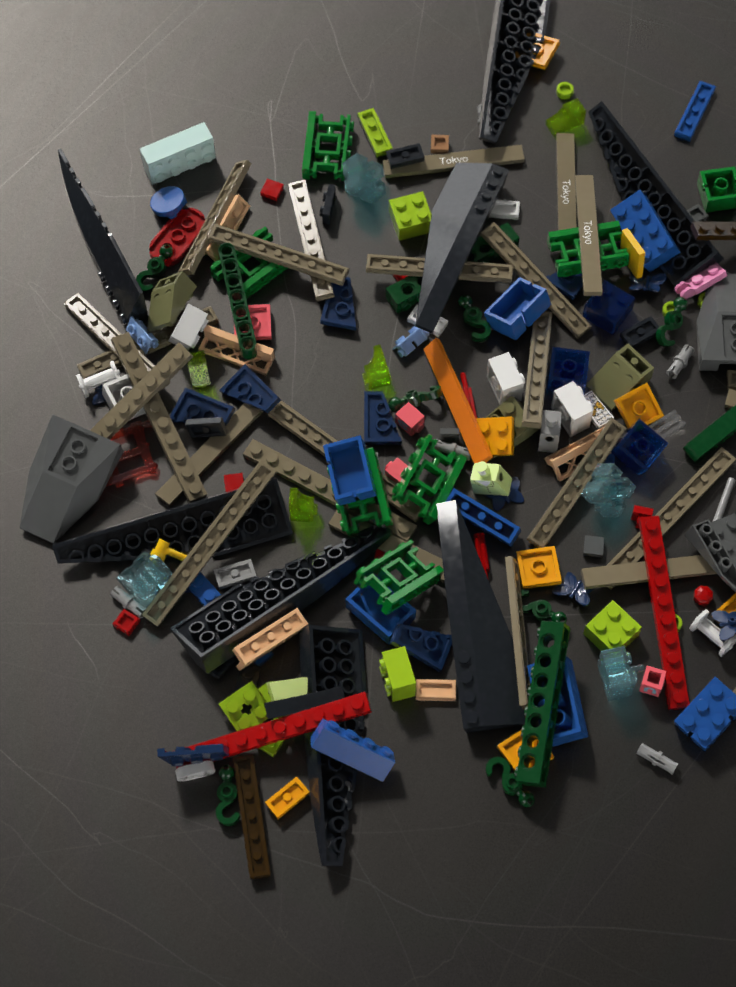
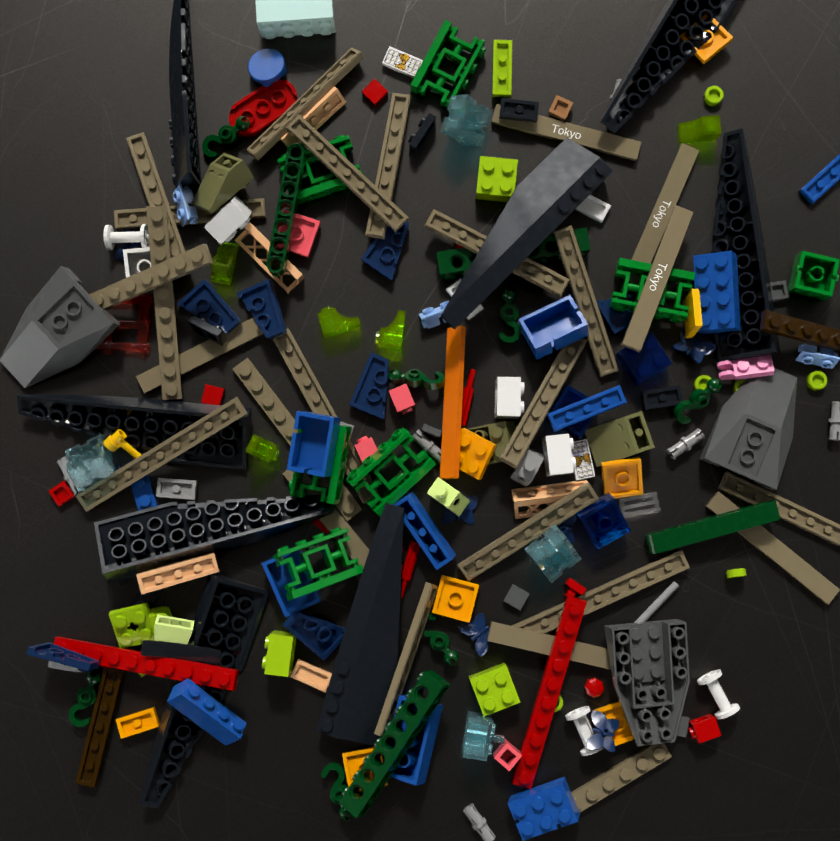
camera: 20 degrees right, 20 degrees up
none -> clear neon green arch [317,306,361,338]
none -> white tile [382,46,423,78]
none -> blue tile [547,385,627,432]

